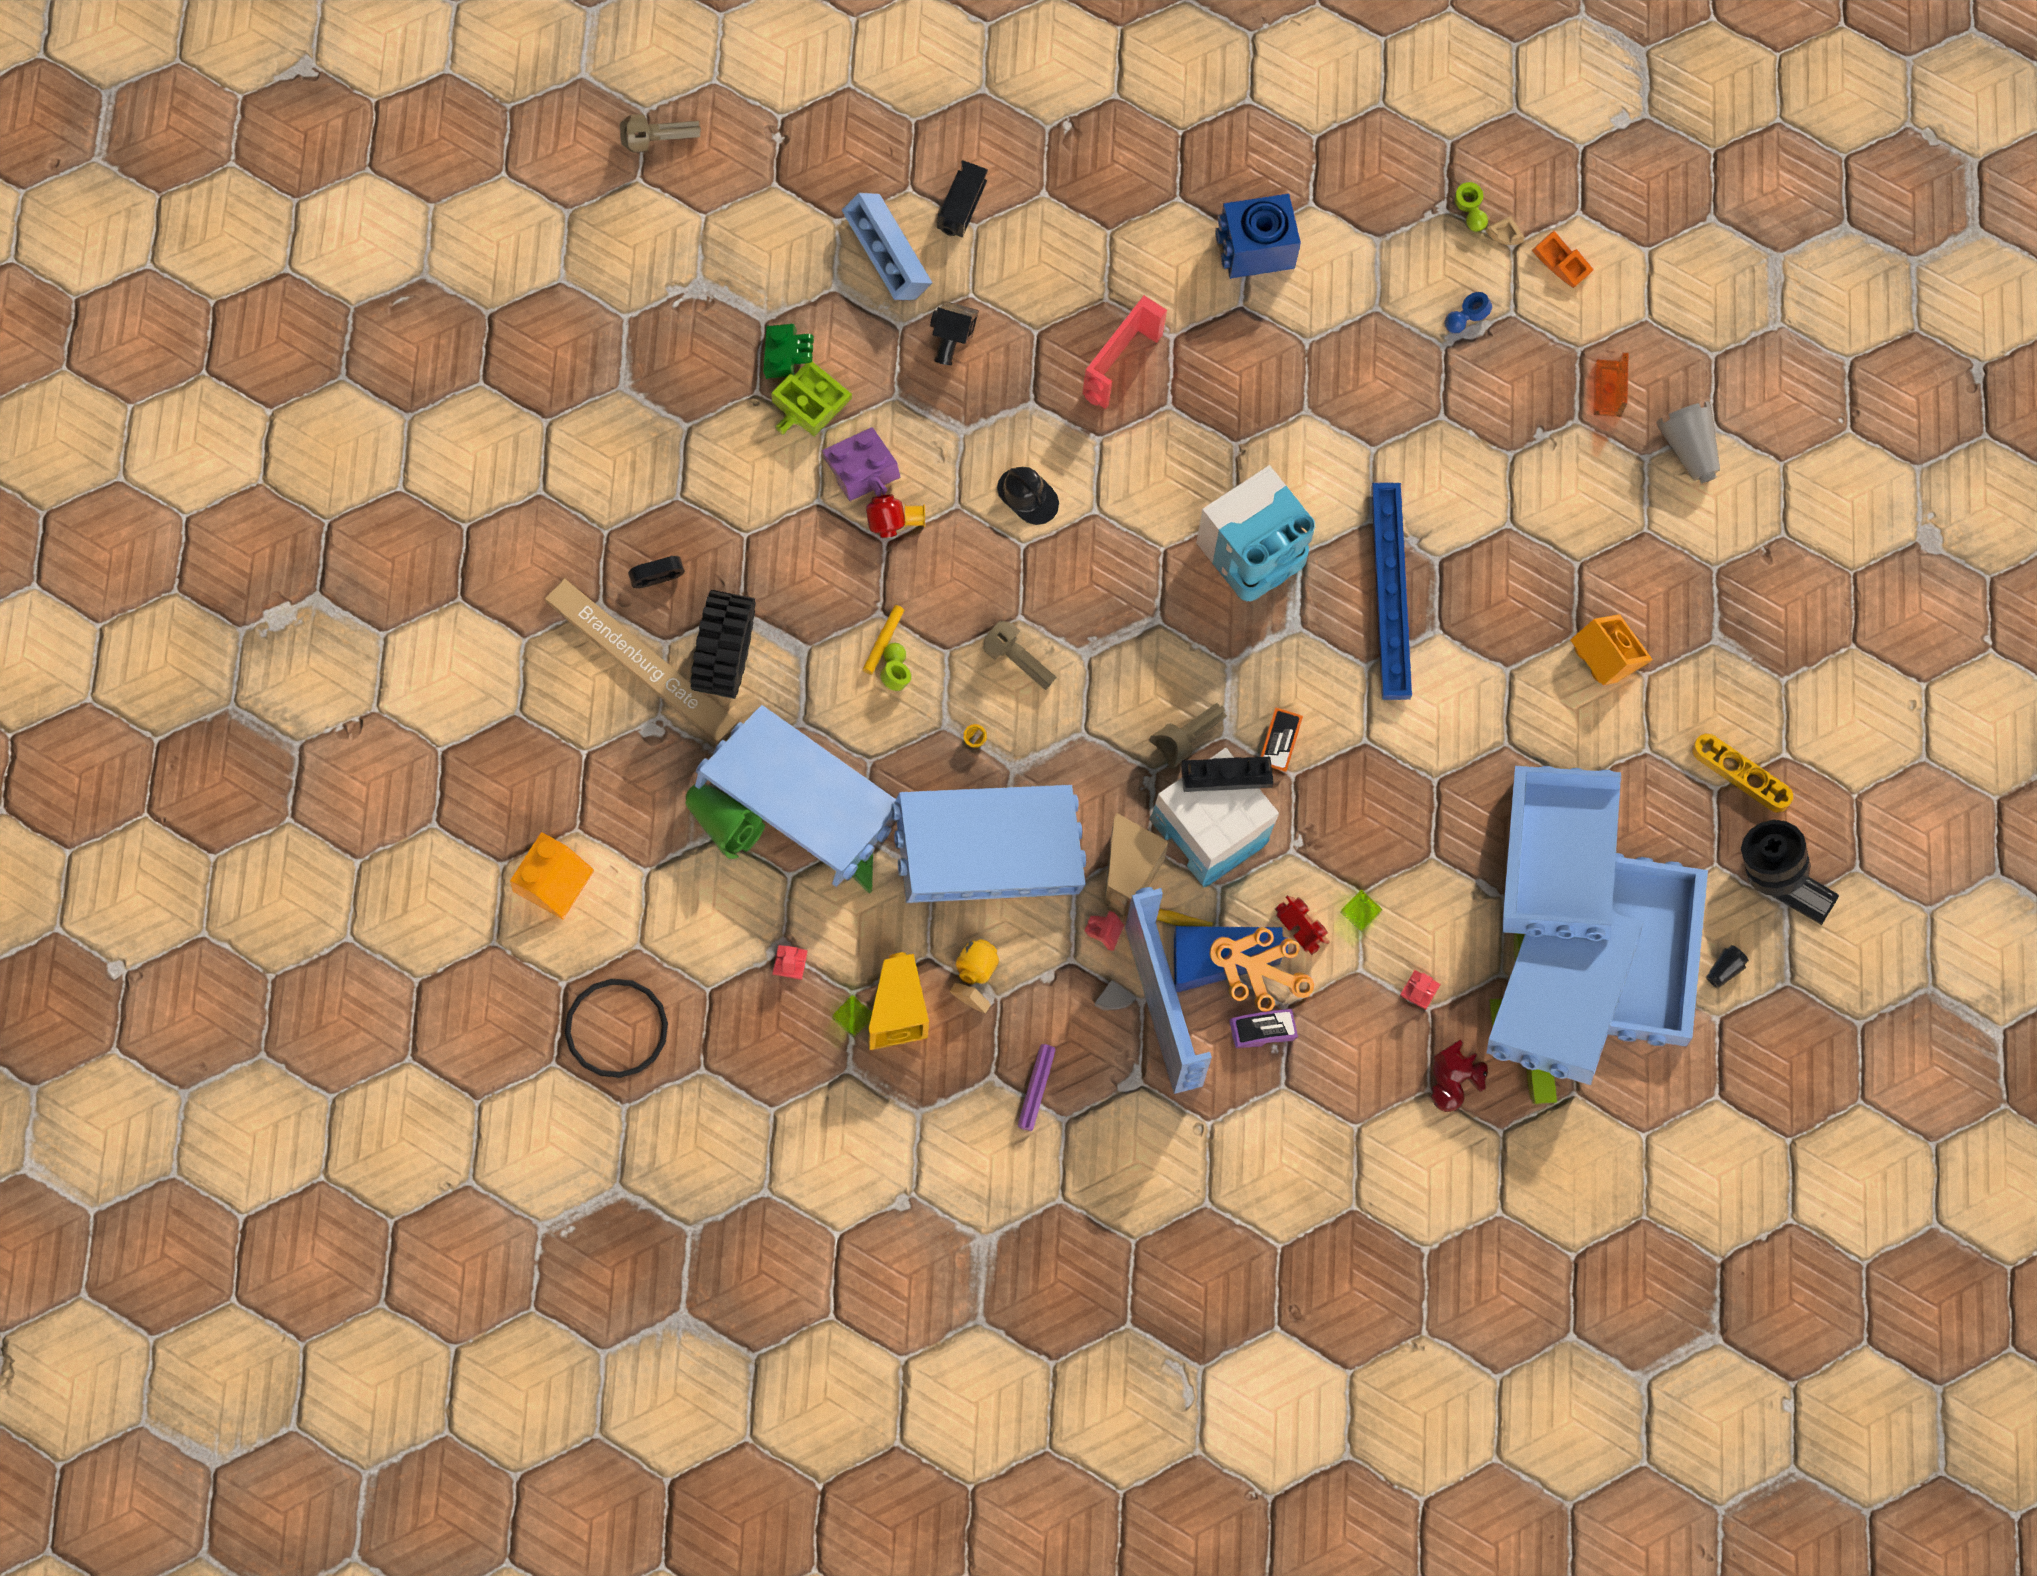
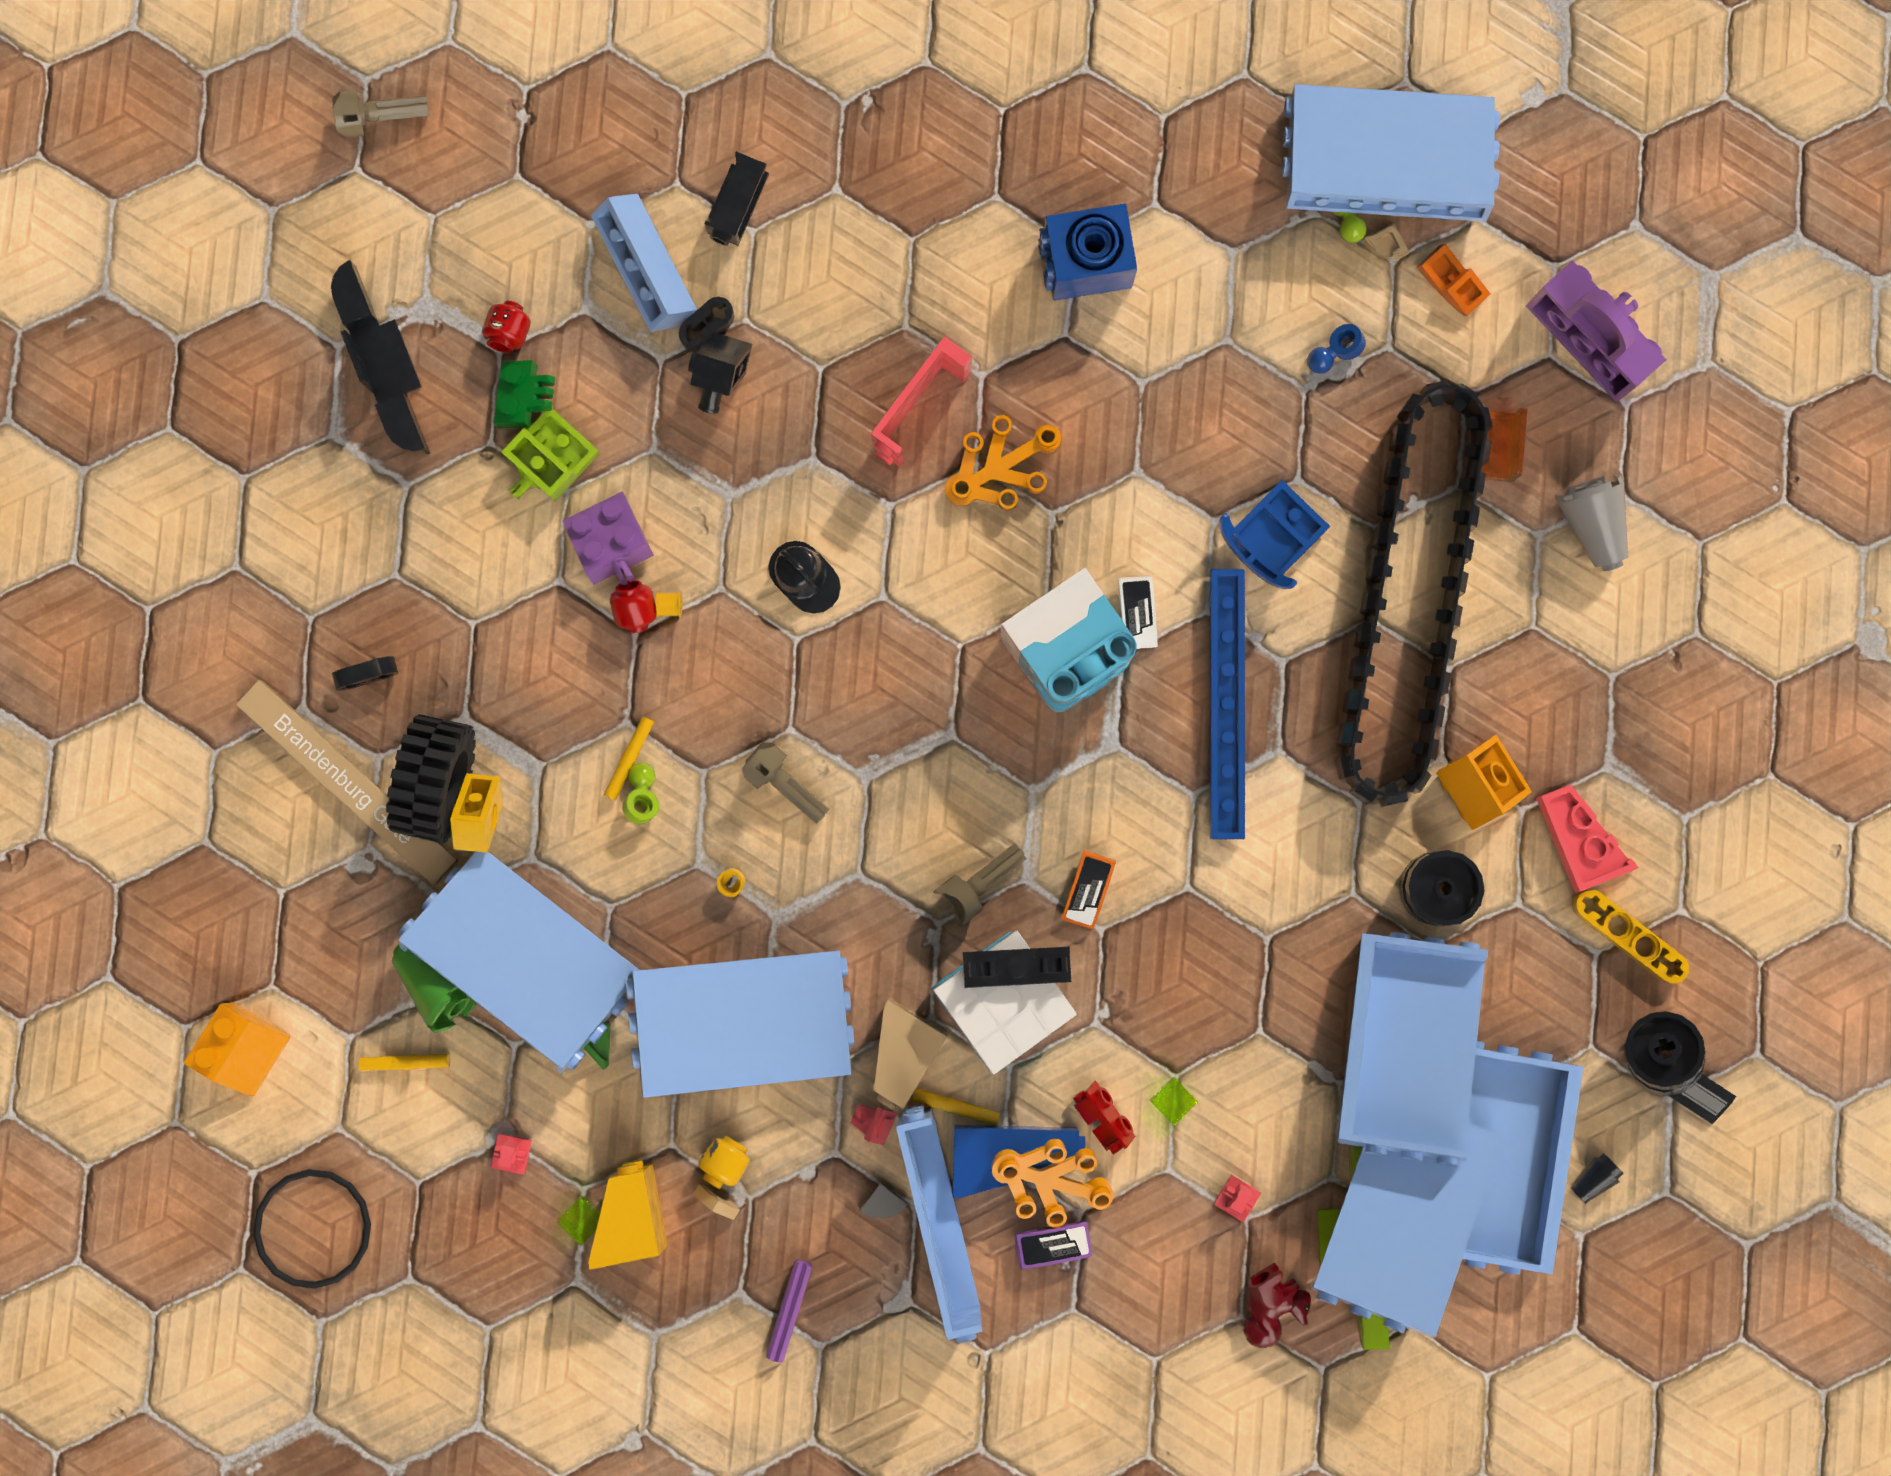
camera: 10 degrees right, 15 degrees up
none -> black piece [331,260,431,454]
none -> yellow piece [358,1054,450,1071]
none -> yellow brick [450,773,503,852]
none -> red head [482,300,531,353]
none -> black beam [679,296,735,352]
none -> light orange plant [945,415,1061,511]
none -> slope [1118,575,1158,649]
none -> blue piece [1219,480,1330,589]
none -> light blue panel [1282,84,1500,222]
none -> black piece [1335,380,1493,807]
none -> black wheel [1399,850,1485,926]
none -> medium lavender brick [1526,260,1666,403]
none -> coral wing [1536,785,1639,893]

